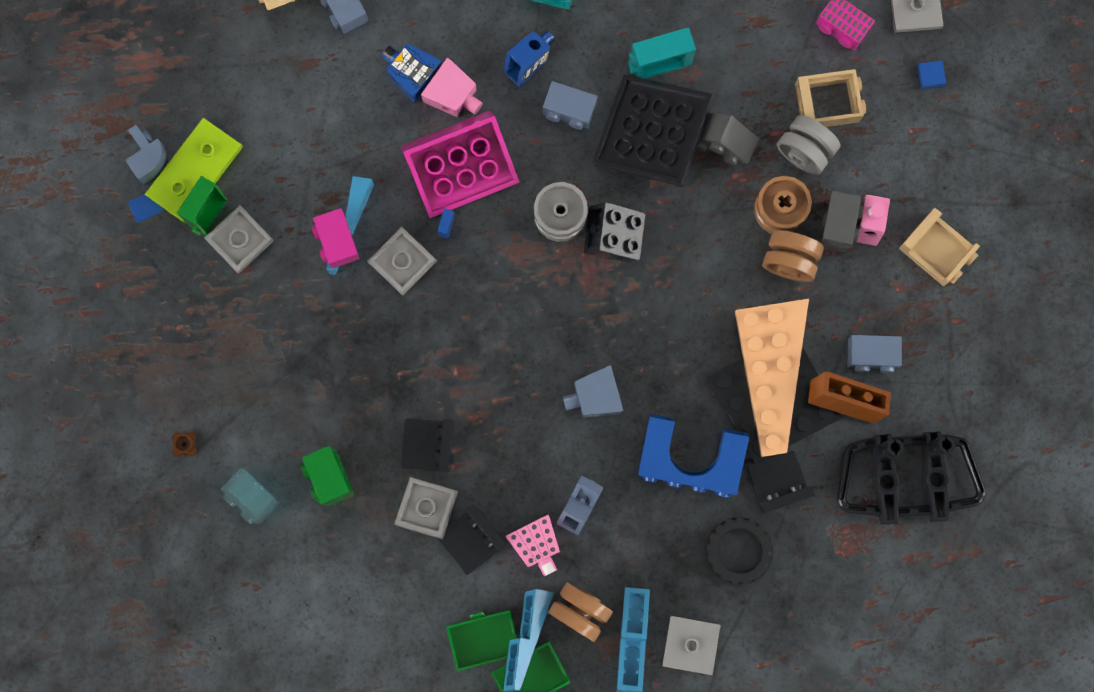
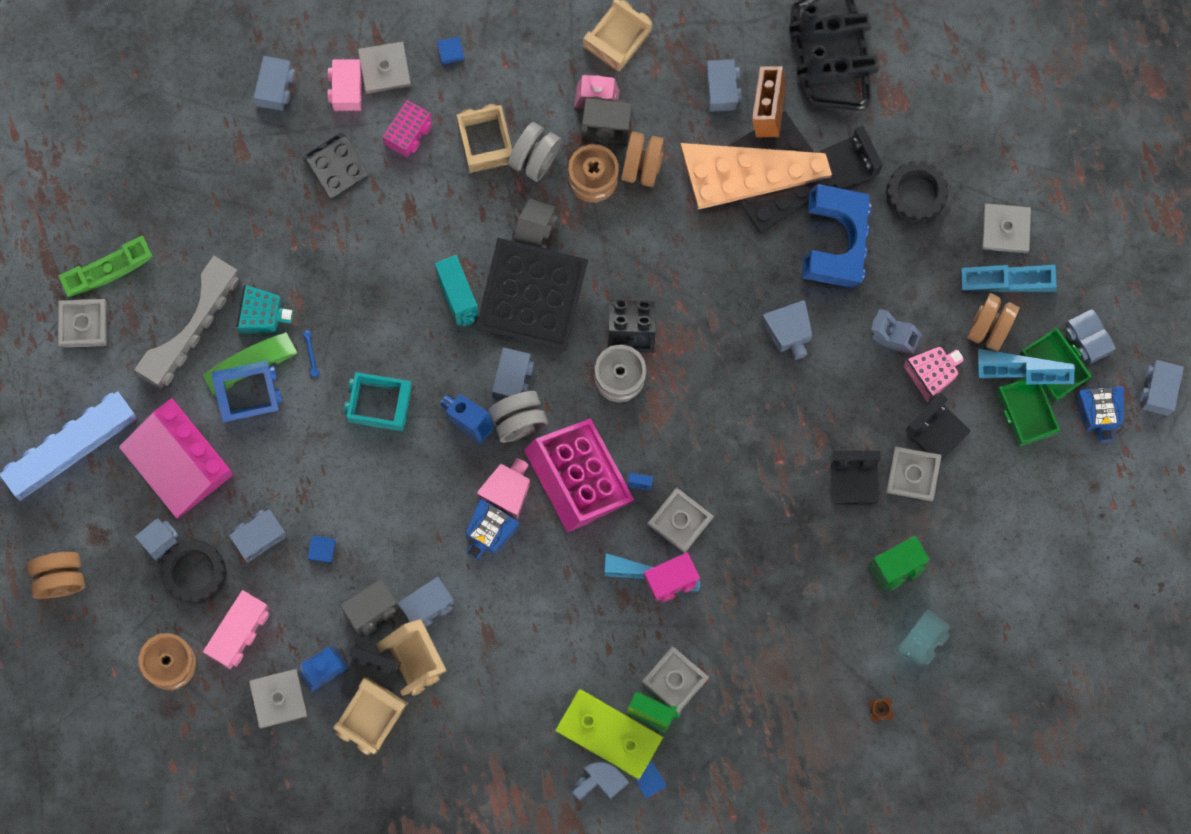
camera: 100 degrees left, 5 degrees down
none -> light grey wheel [488,391,548,443]

